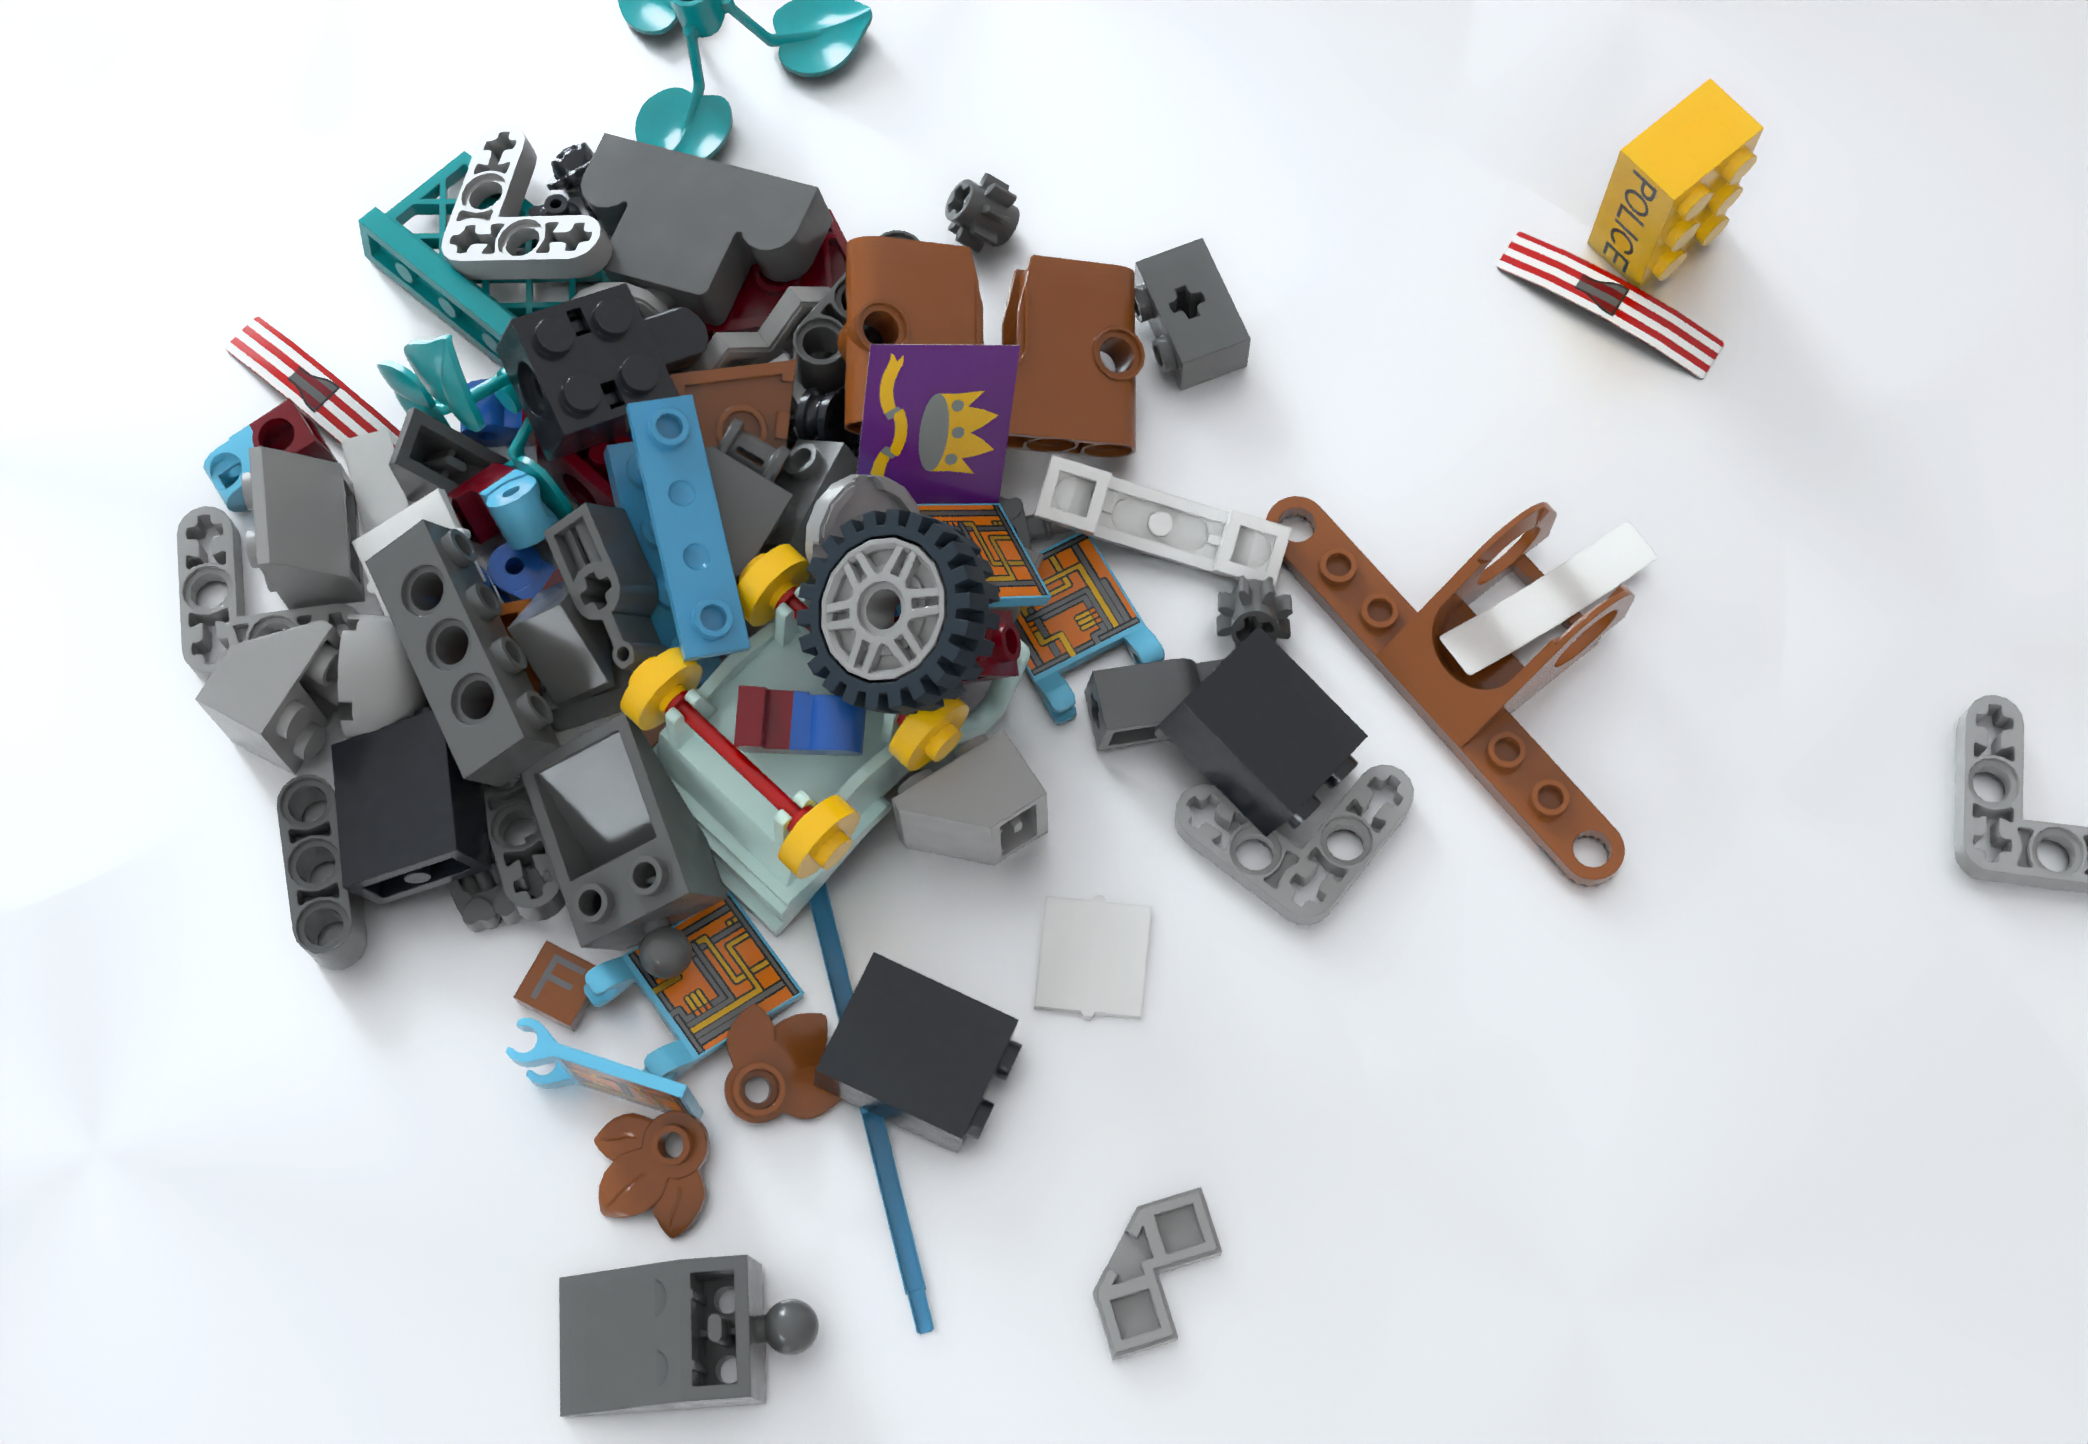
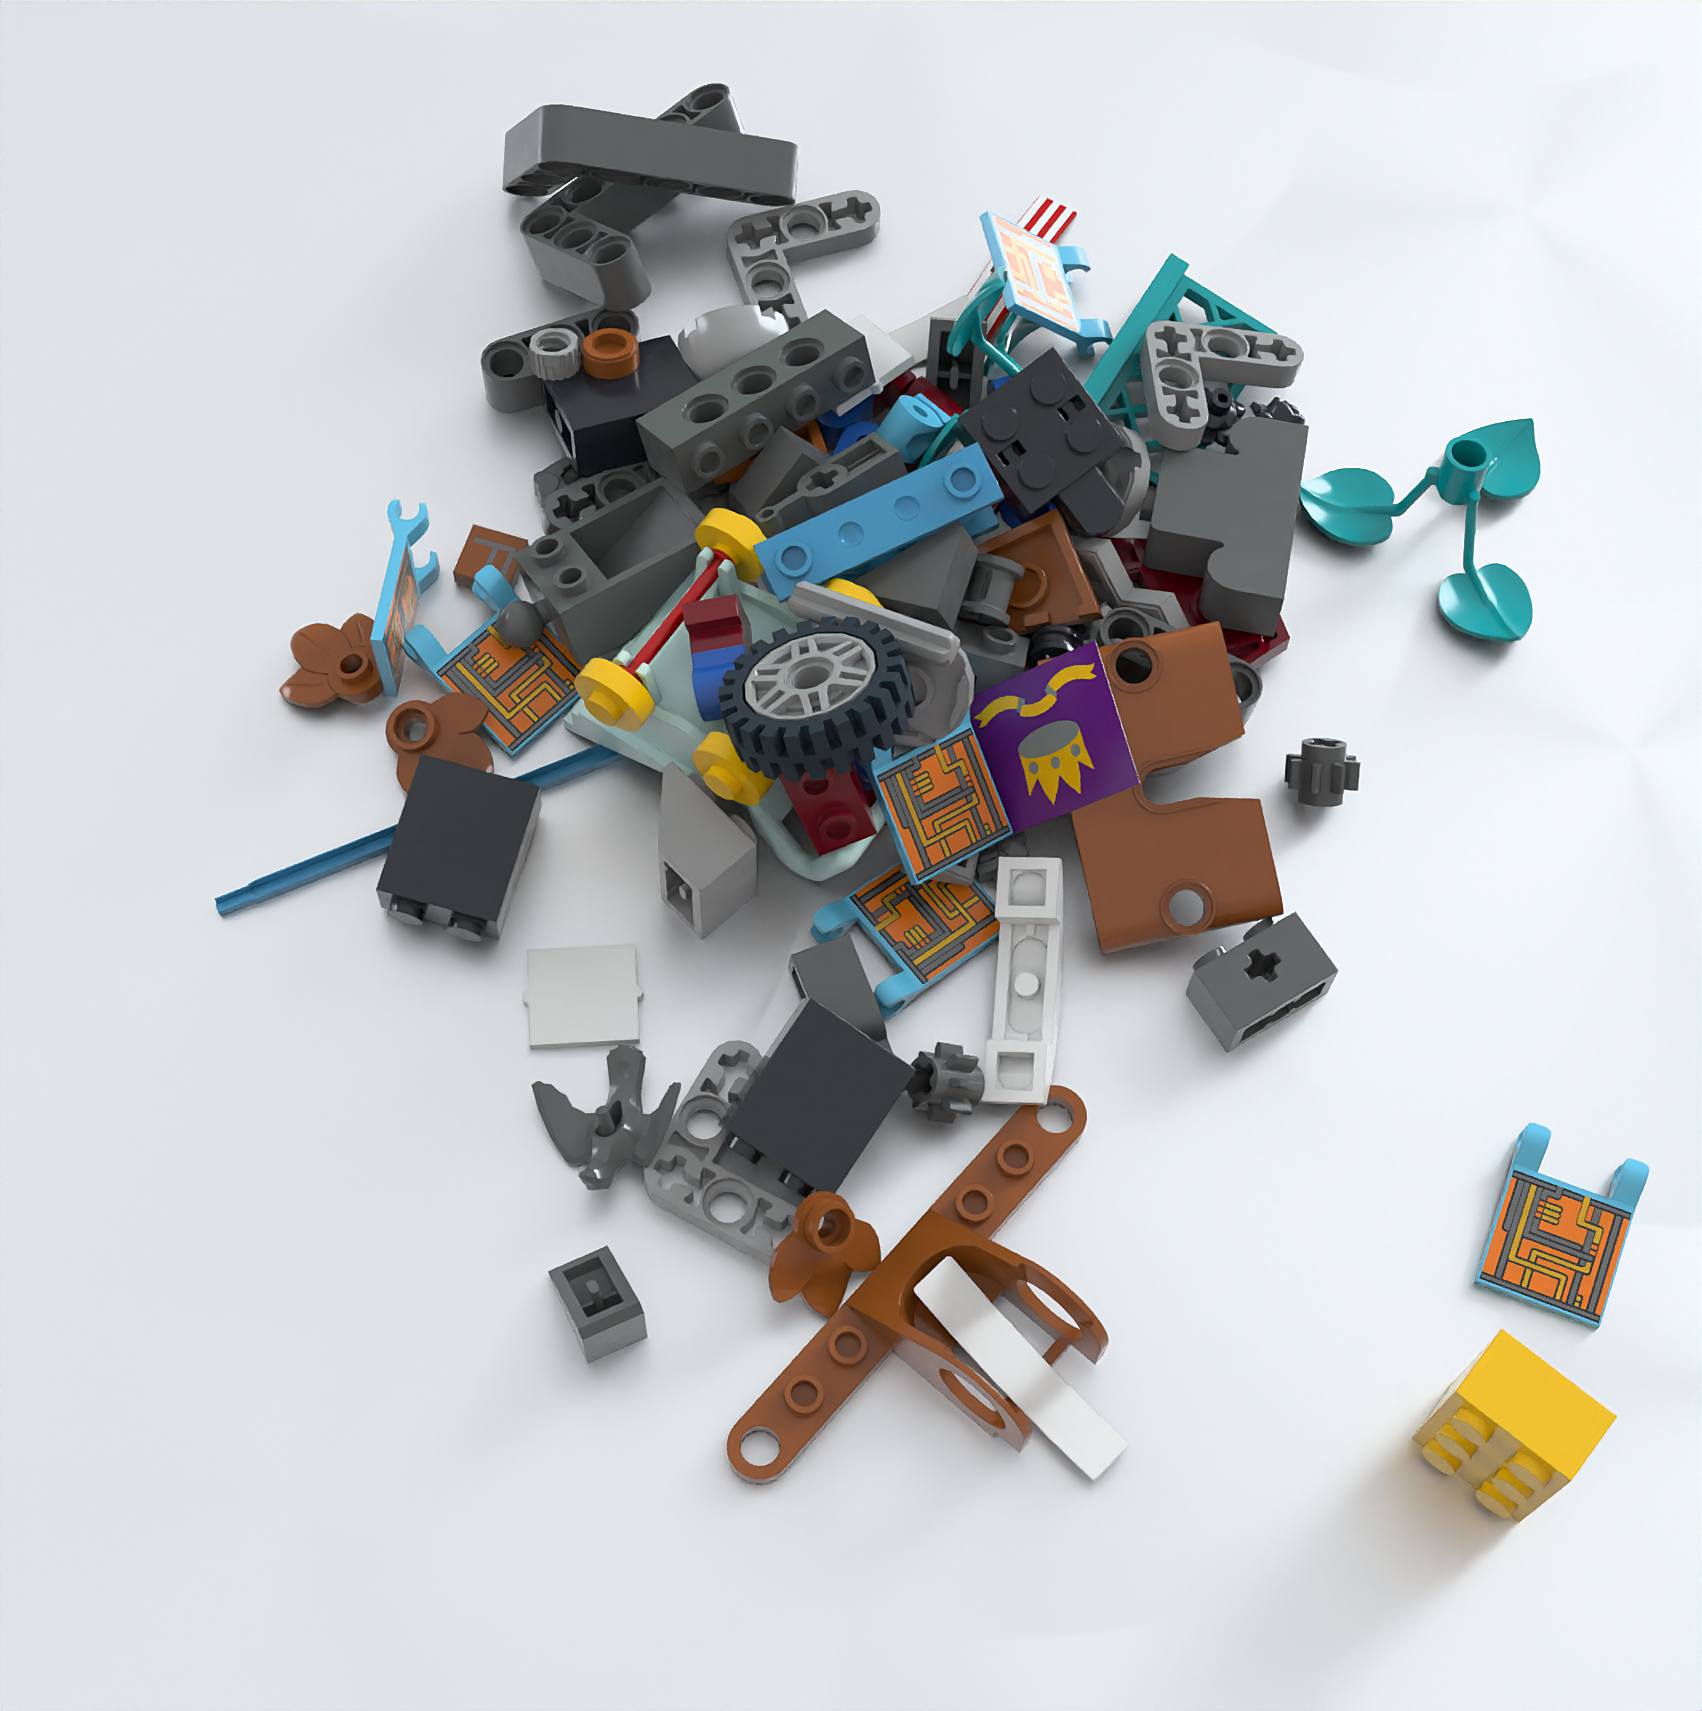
camera: 75 degrees right, 5 degrees down
light grey slope [195,620,350,775] -> none
leg [203,398,338,512] -> none
light grey slope [241,446,365,610] -> none
dark grey slope [559,1255,819,1417] -> none
light grey tile [1093,1187,1222,1360] -> none
sticker [1497,232,1724,378] -> none
none -> dark grey beam [502,104,799,207]
none -> dark grey beam [520,83,746,312]
none -> light grey axle [528,328,582,381]
none -> dark grey animal [531,1045,681,1190]
none -> dark grey slope [548,1245,647,1364]
none -> dark orange tile [581,328,640,380]
none -> dark orange plate [768,1191,881,1318]
none -> light grey axle [788,581,960,668]
none -> flag [979,211,1113,359]
none -> flag [1474,1123,1650,1329]

